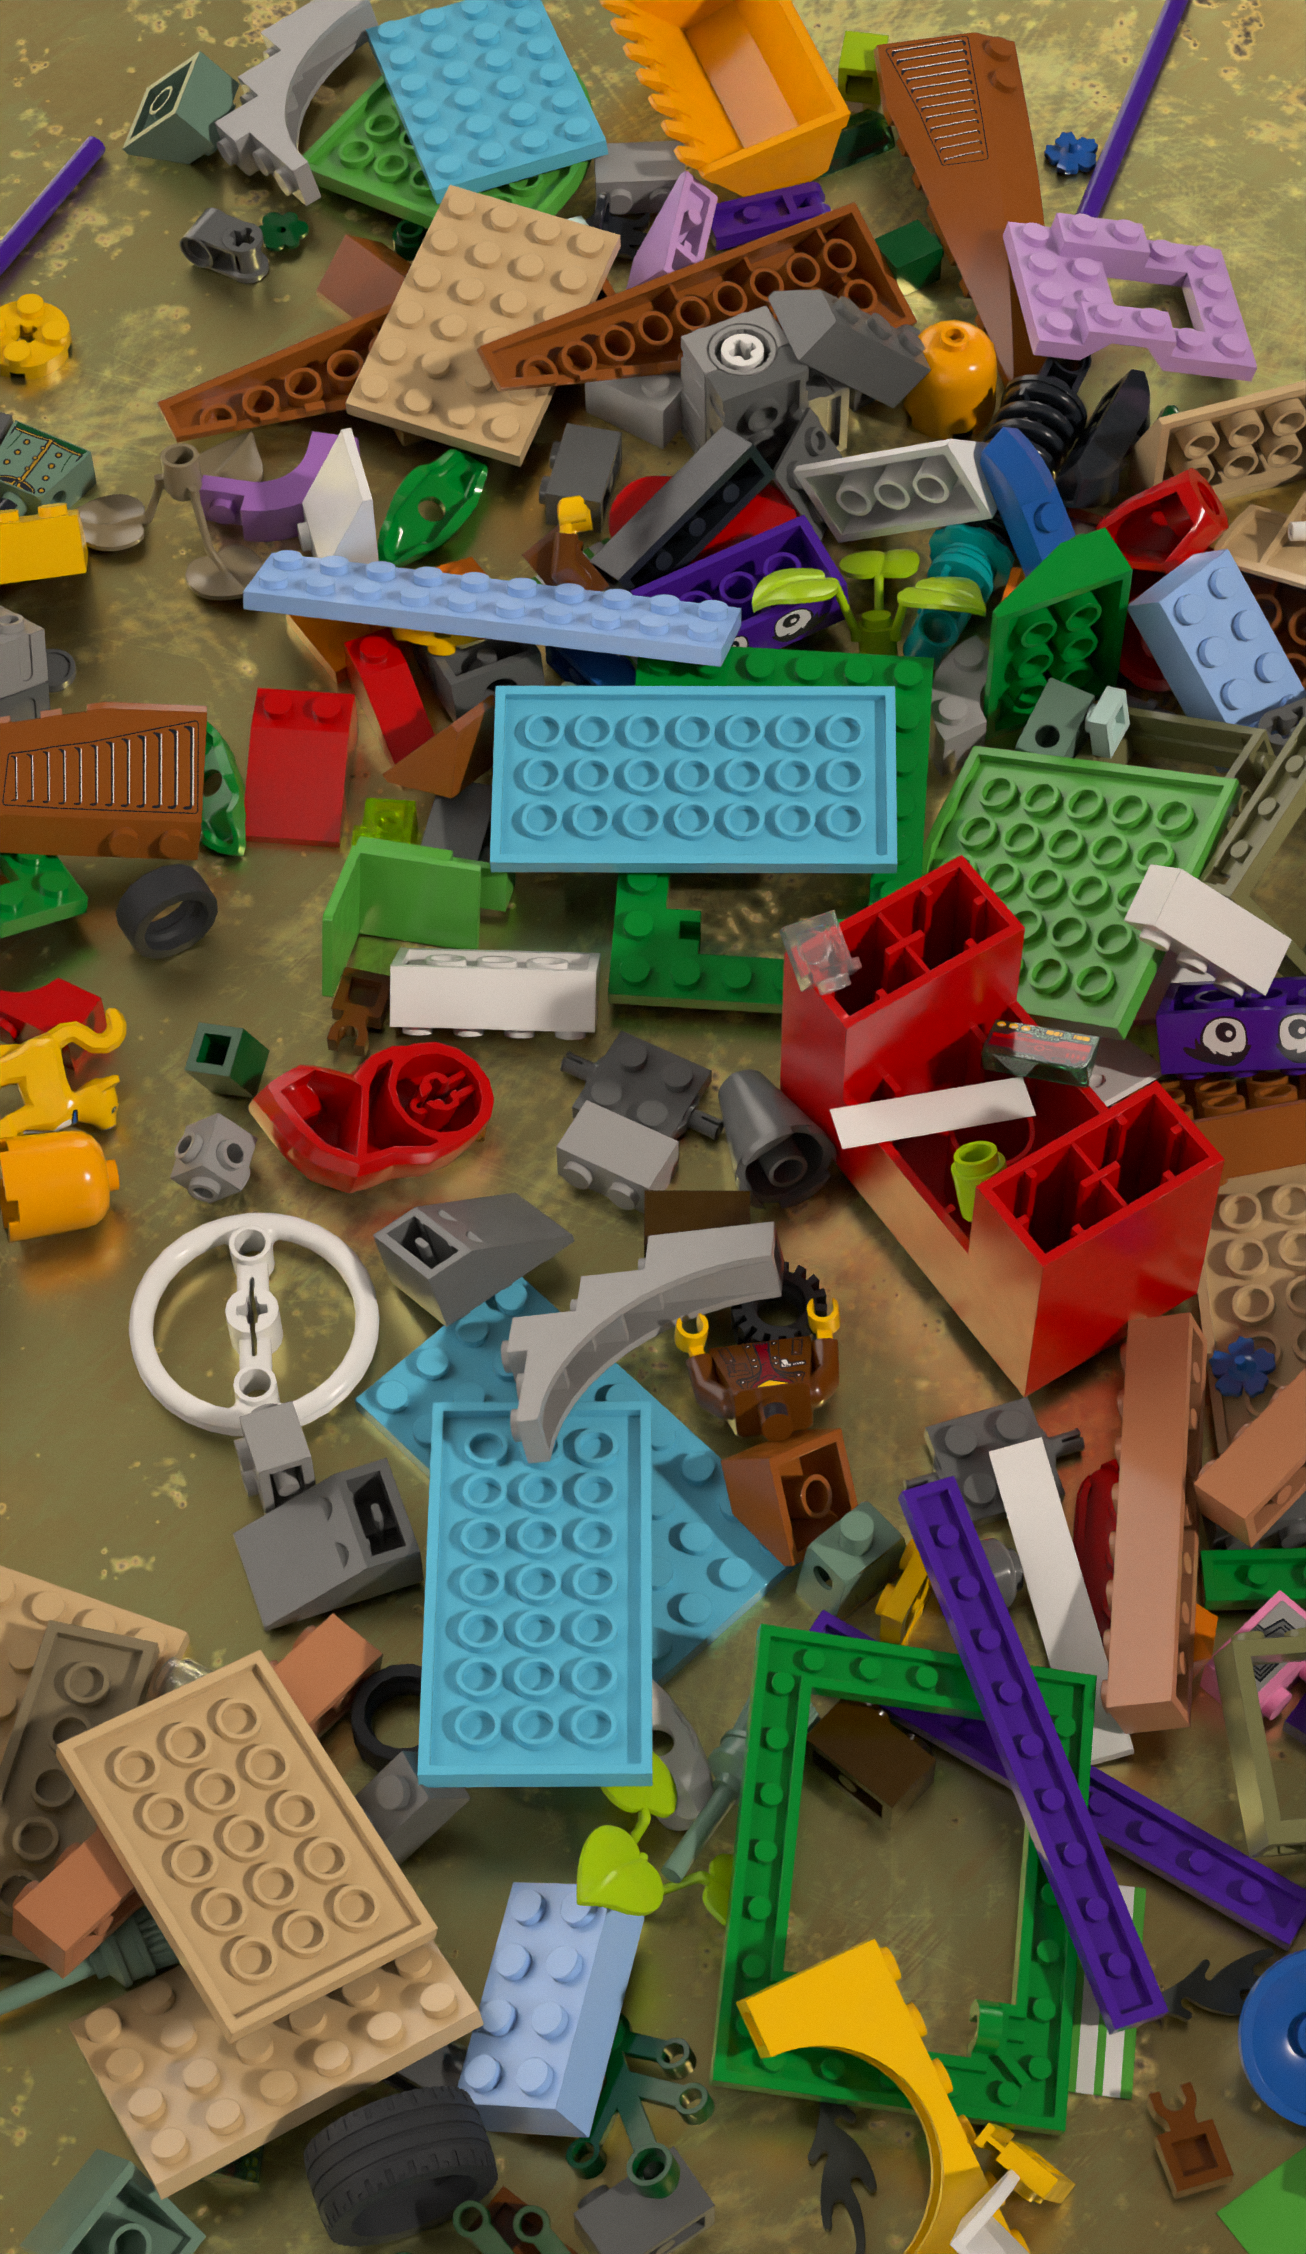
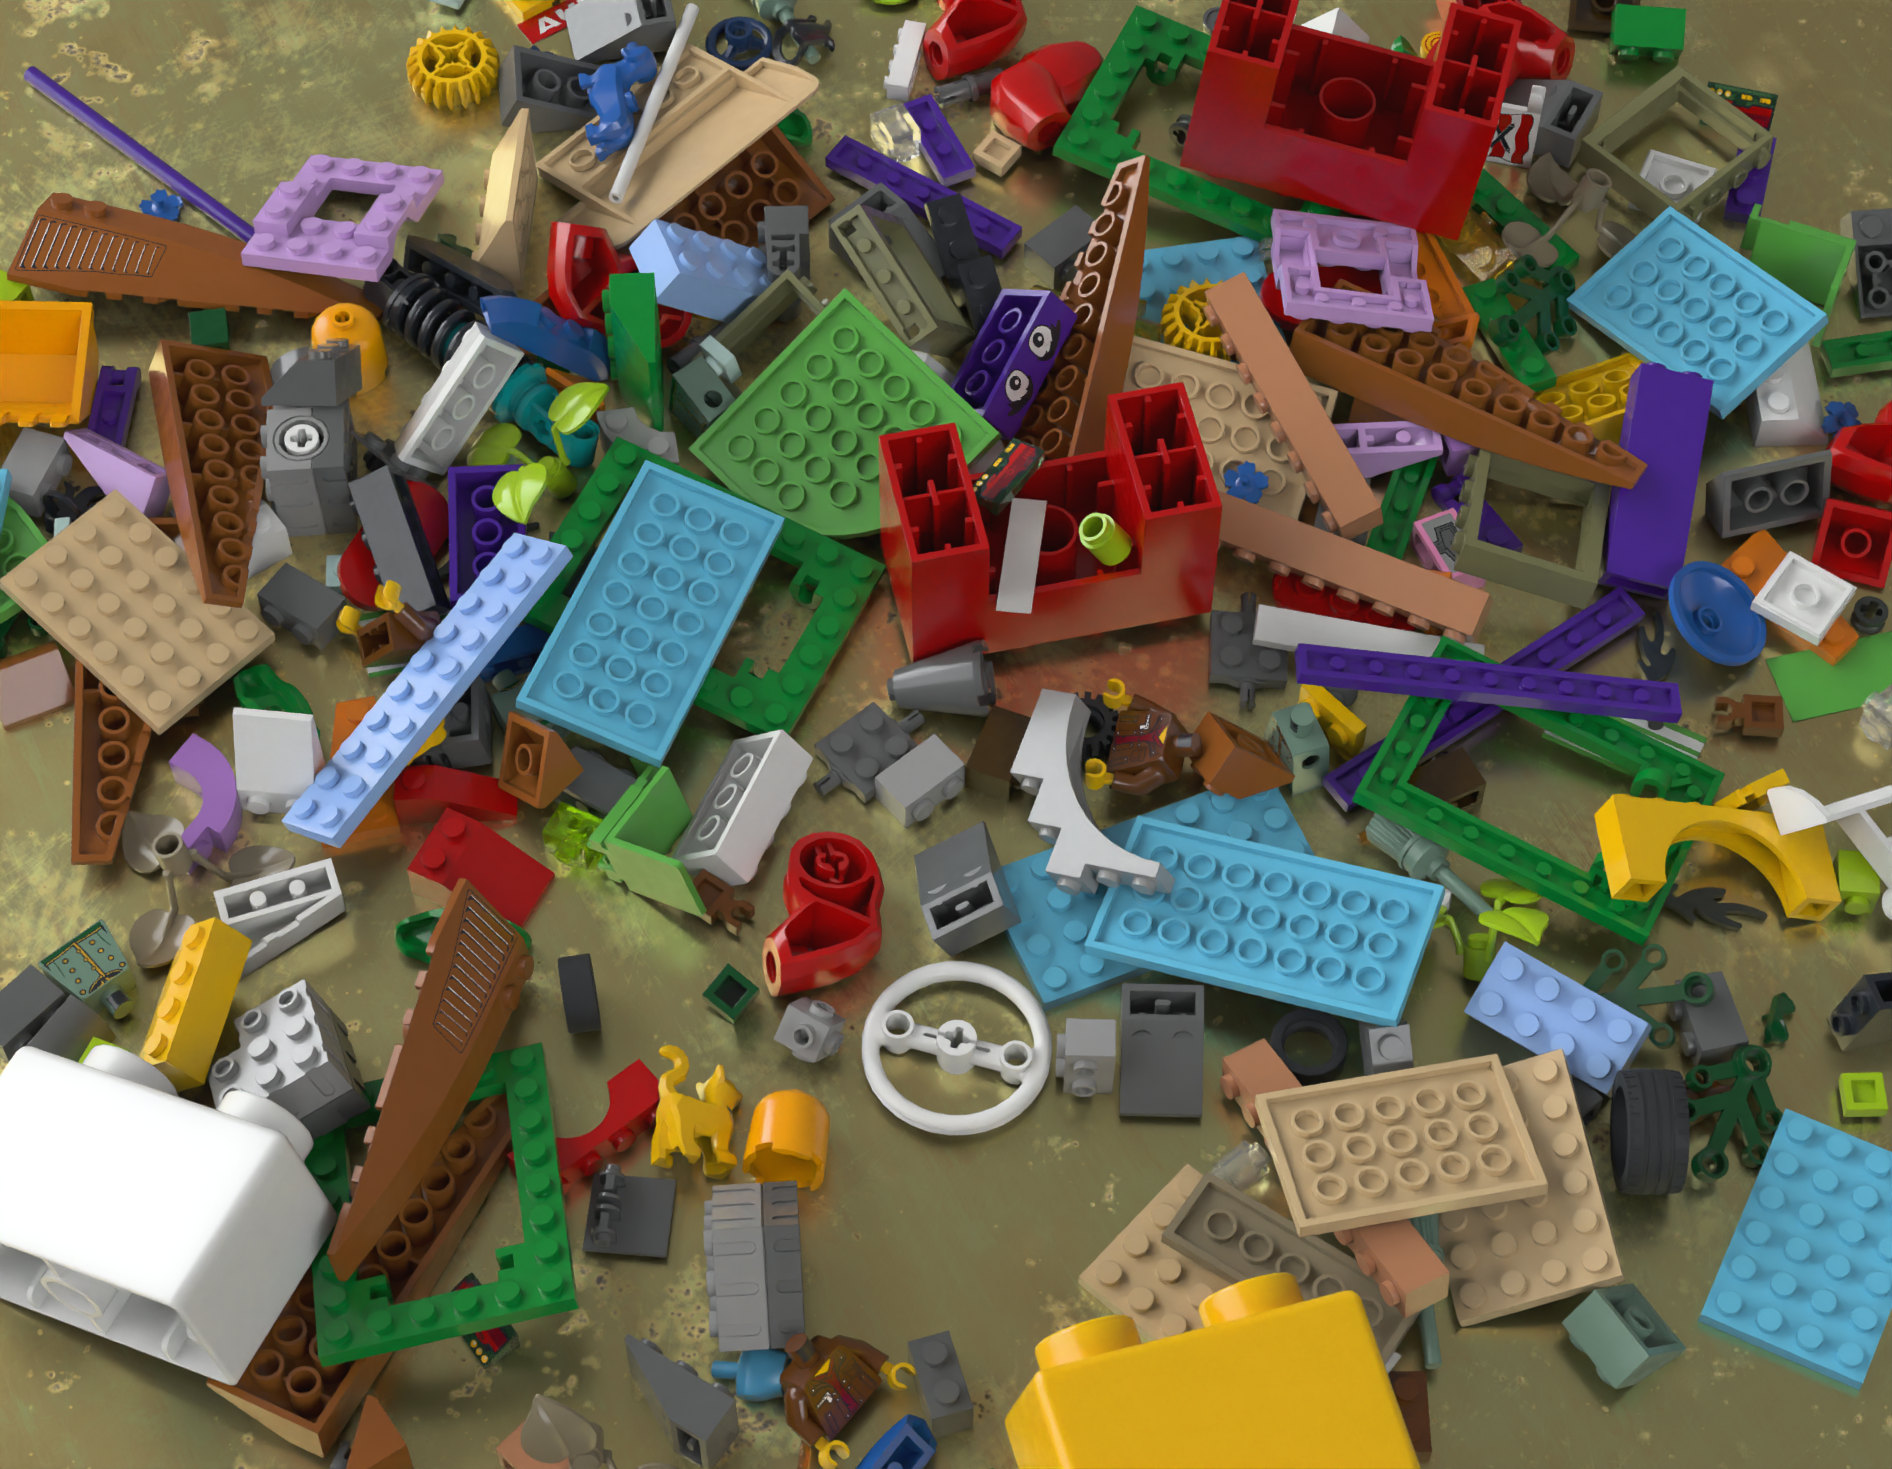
camera: 70 degrees left, 0 degrees up
clear bracket [779,910,862,995] -> none
white brick [1124,864,1292,998] -> none
none -> white wedge [213,858,346,981]

